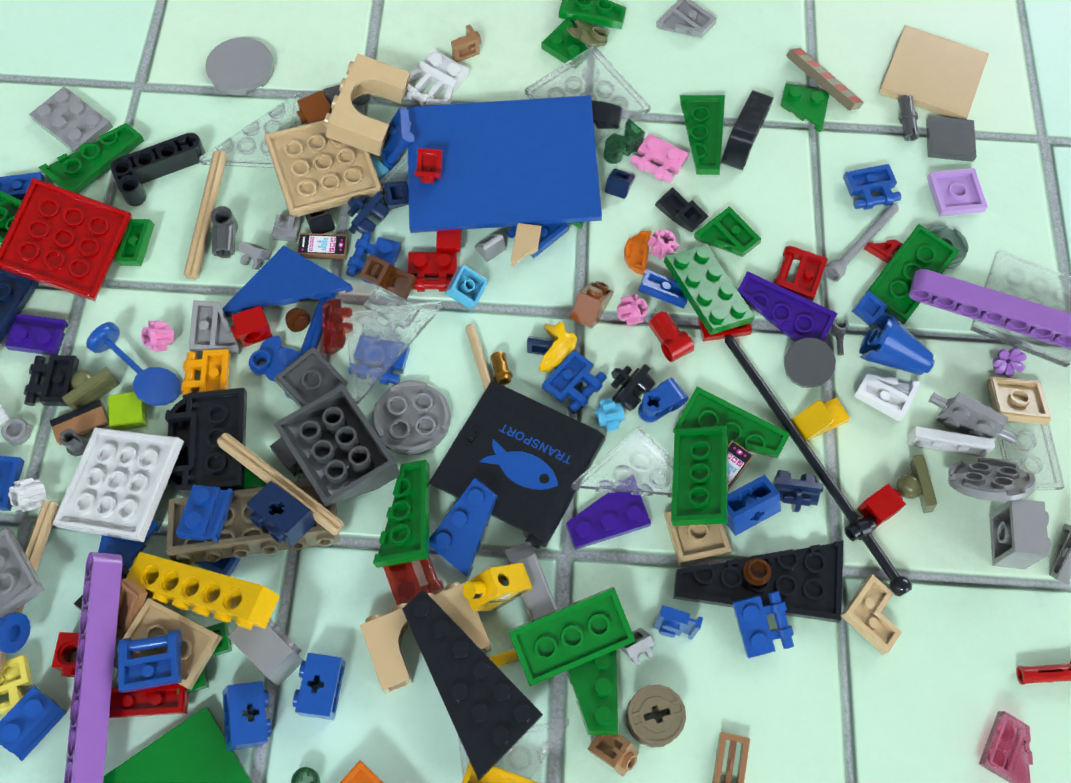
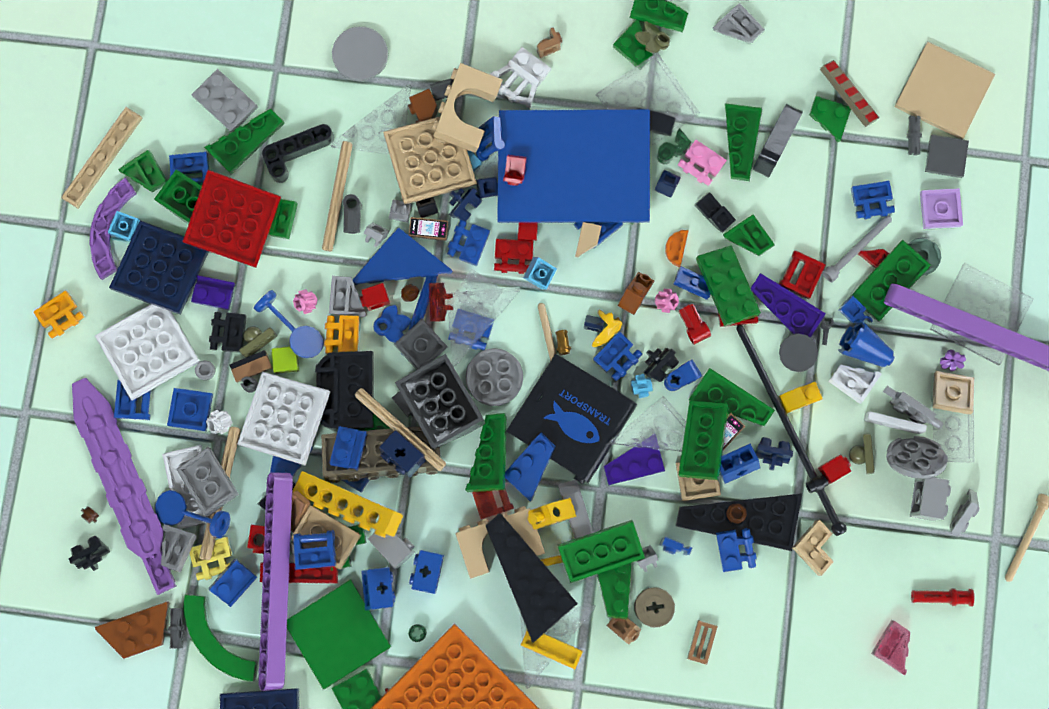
camera: 10 degrees right, 15 degrees up
reddish brown slope [359,254,418,300] -> none
light grey slope [474,234,506,262] -> none
bright pink gear [647,229,679,260] -> none

